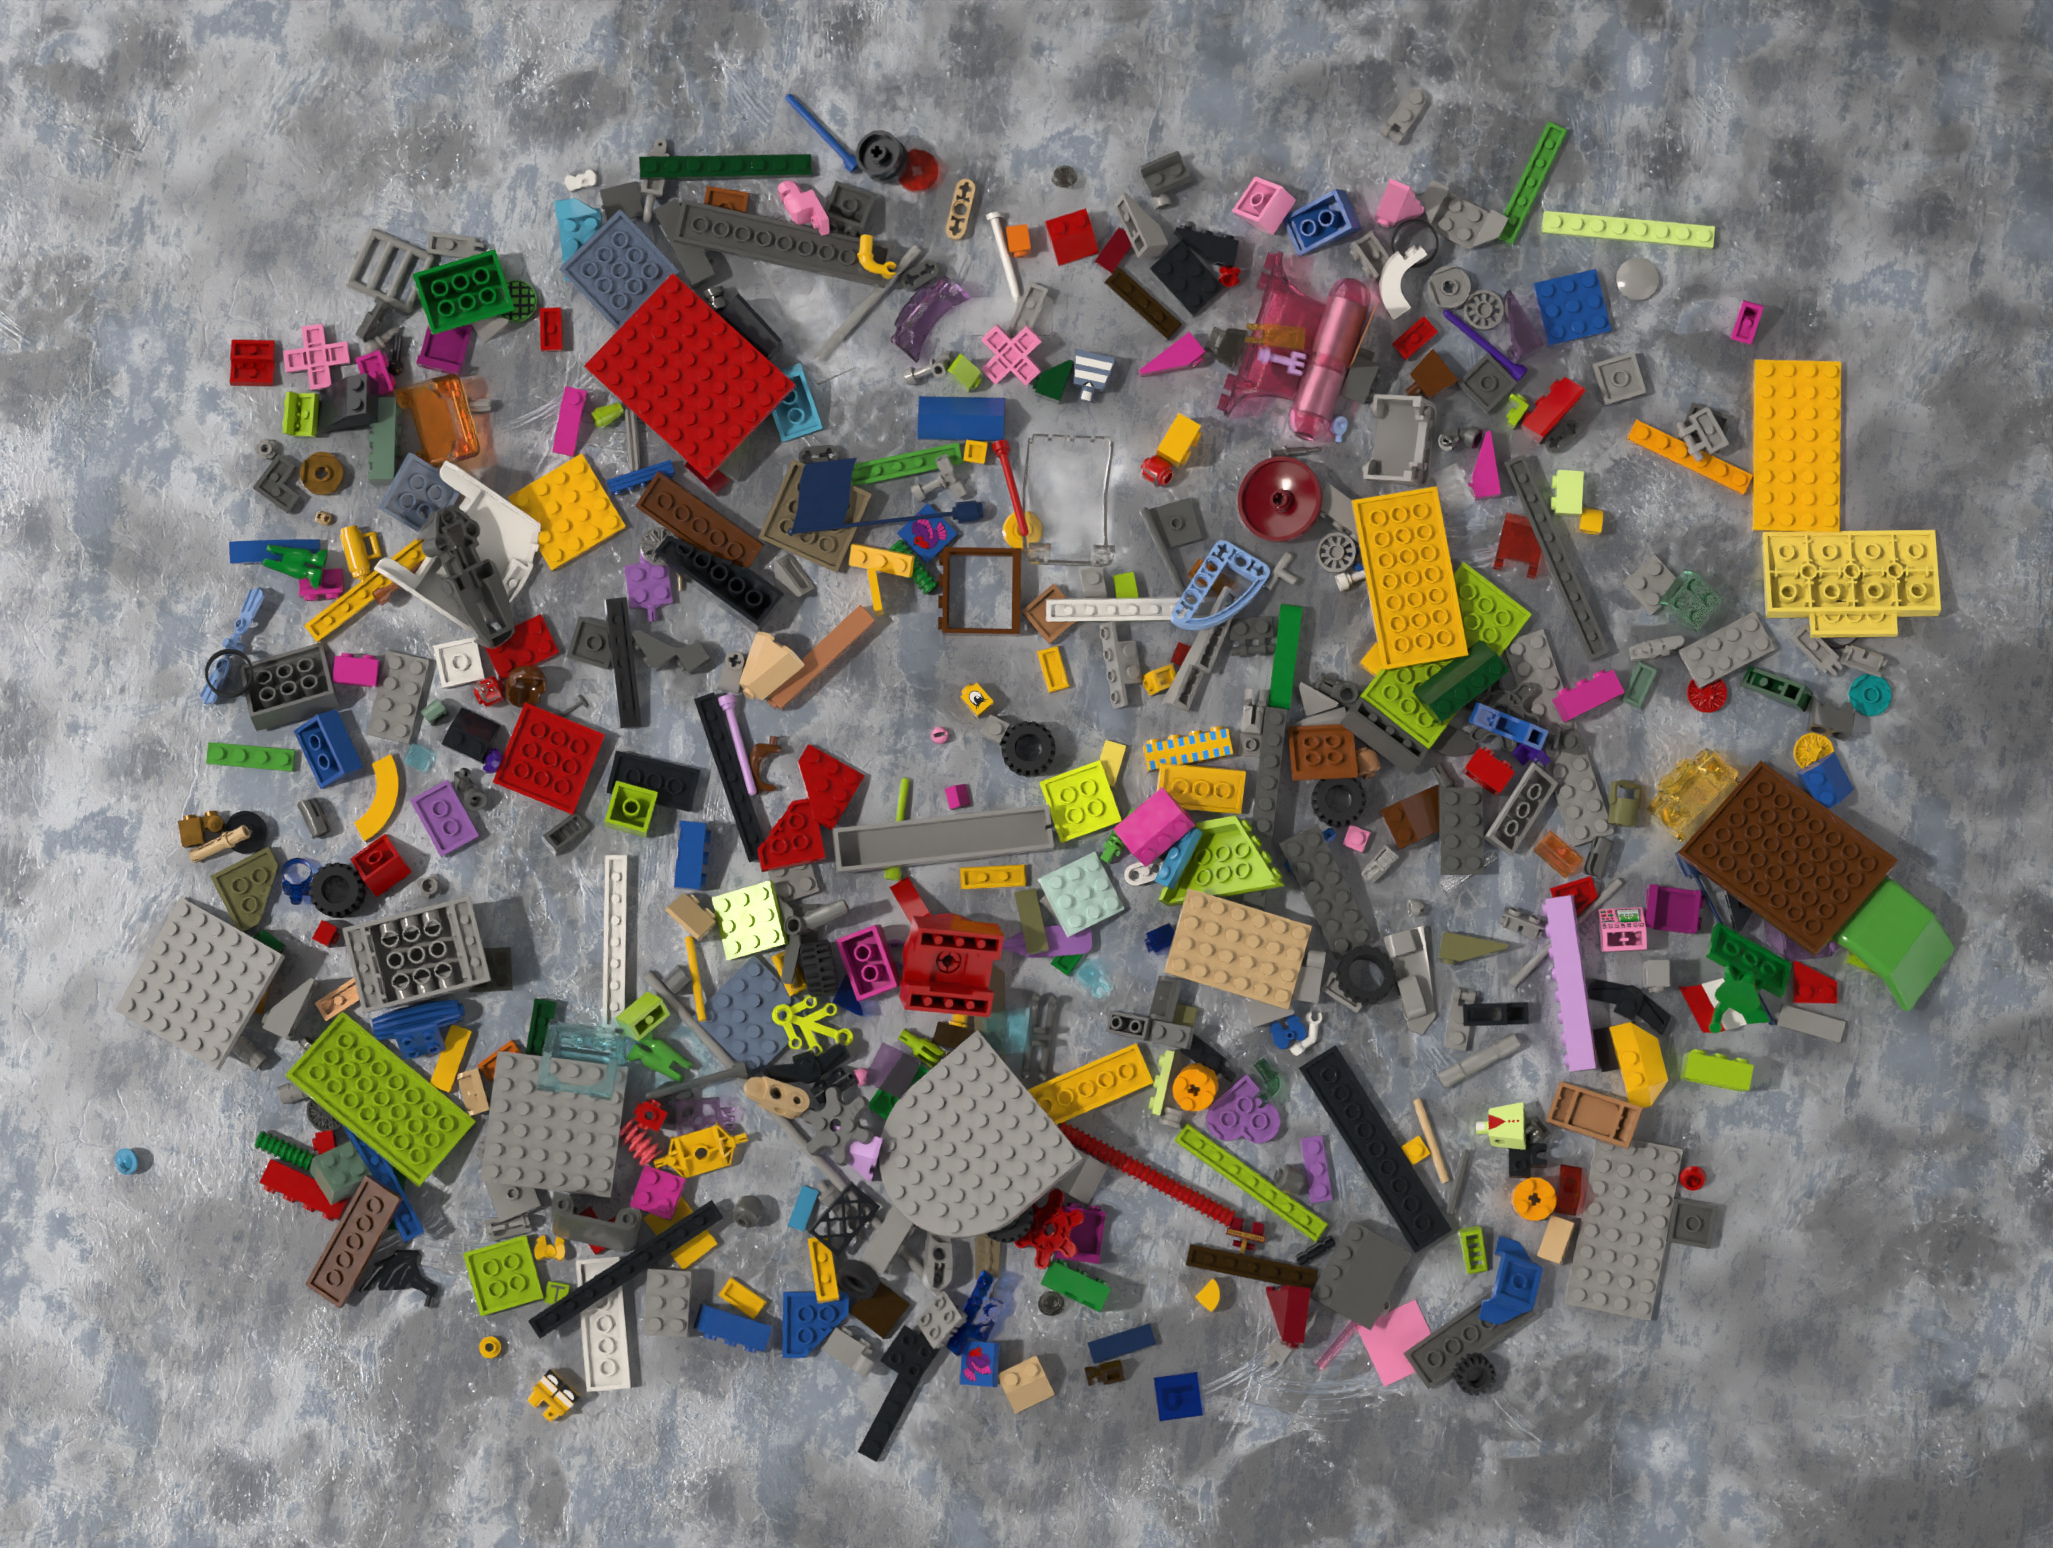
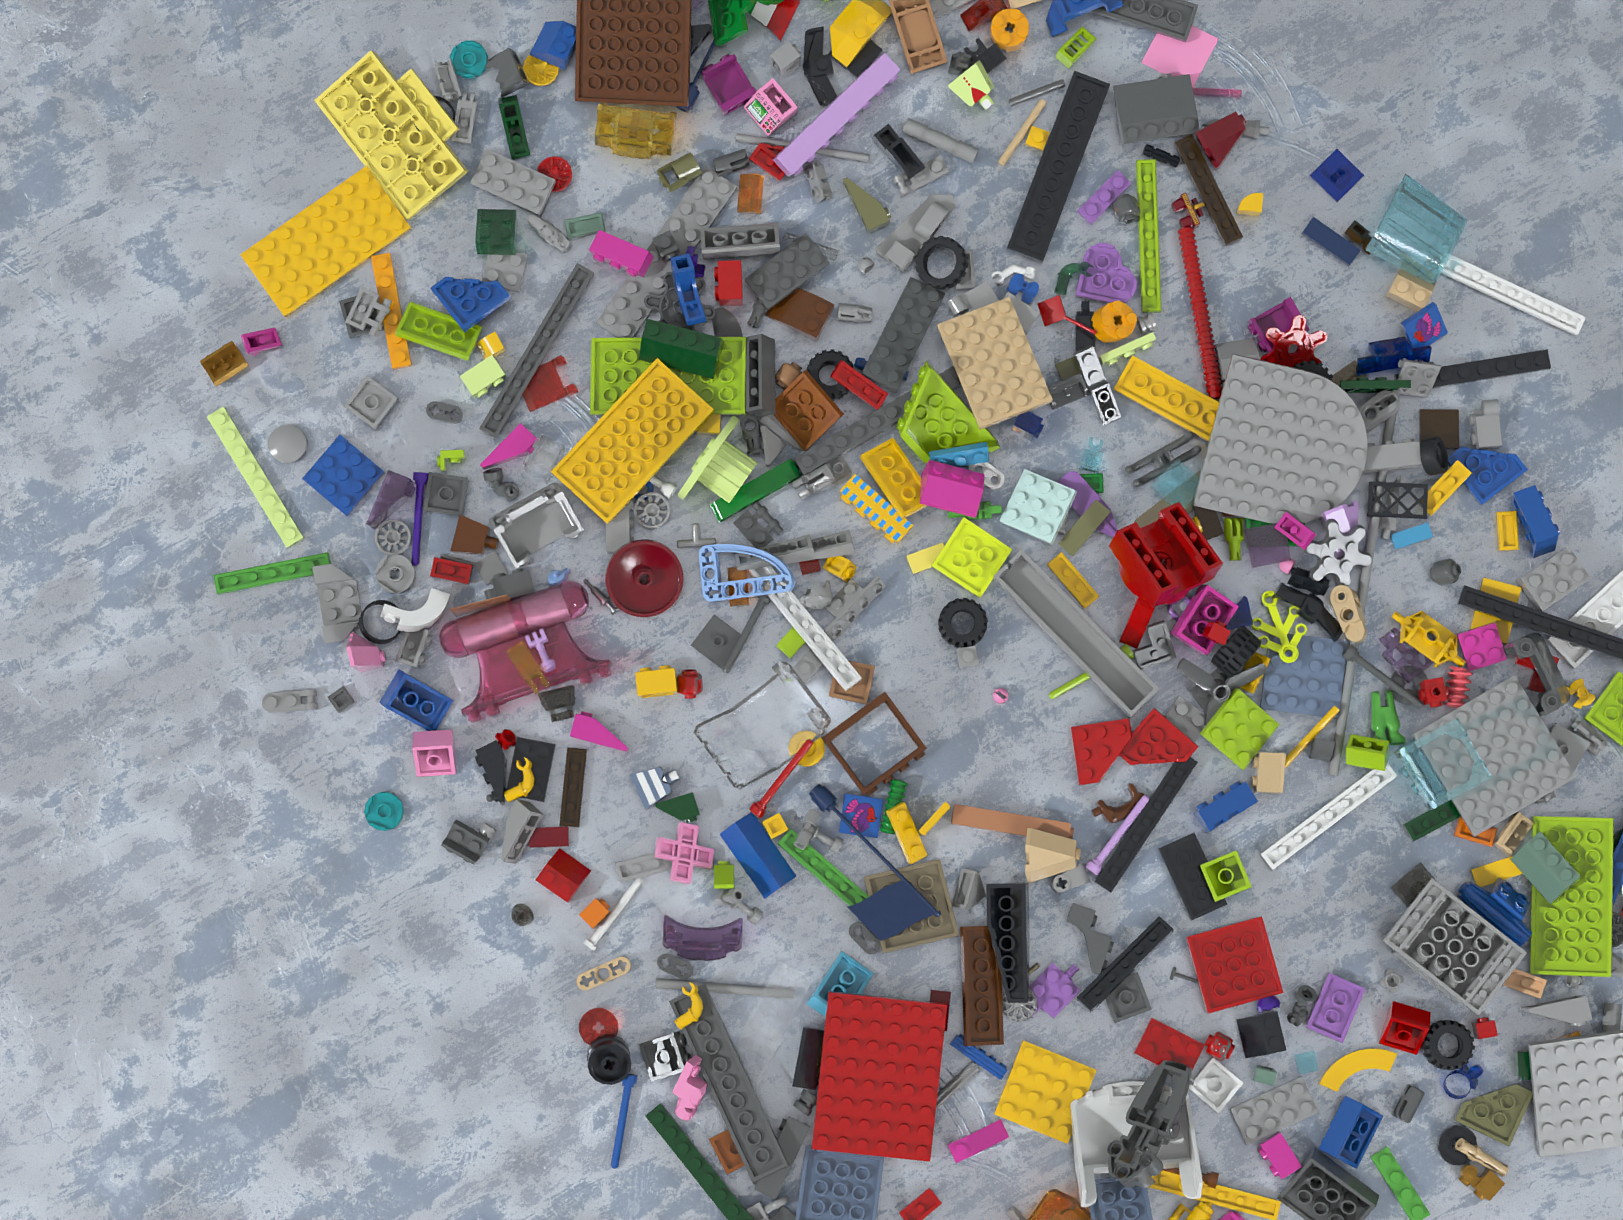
camera: 125 degrees left, 0 degrees up
reddish brown piece [505,665,547,708] -> none
dark grey slope [542,811,590,856] -> none
lime tile [544,1281,570,1304] -> none
lime cone [590,402,624,428] -> none
black hinge [880,1324,940,1385] -> none
dark pink slope [945,784,971,810] -> none
yellow brick [960,682,994,718] -> none
yellow tile [1037,645,1070,693] -> none
clear smoke hat [1038,1291,1065,1316] -> none
green wedge [1041,1258,1111,1312] -> none
bright pink plate [1342,825,1370,853] -> none
red slope [1520,377,1586,444] -> none
none -> pearl gold bracket [200,341,249,387]
none -> dark grey tile [327,686,355,713]
none -> teal tile [364,792,404,831]
none -> lime plate [395,302,482,361]
none -> blue plate [430,277,511,333]
none -> light grey piece [440,552,508,585]
none -> yellow piece [504,757,534,802]
none -> yellowish green piece [677,416,758,503]
none -> light grey hair [799,580,832,610]
none -> red plate [830,360,888,410]
none -> red piece [1037,295,1097,334]
none -> plate [1133,620,1176,670]
none -> red plate [1202,620,1231,645]
none -> dark pink slope [1274,512,1317,550]
none -> dark green wing [1340,377,1411,393]
none -> clear light blue windscreen [1365,173,1467,285]
none -> white plate [1435,252,1586,336]
none -> sand green slope [1510,832,1581,904]

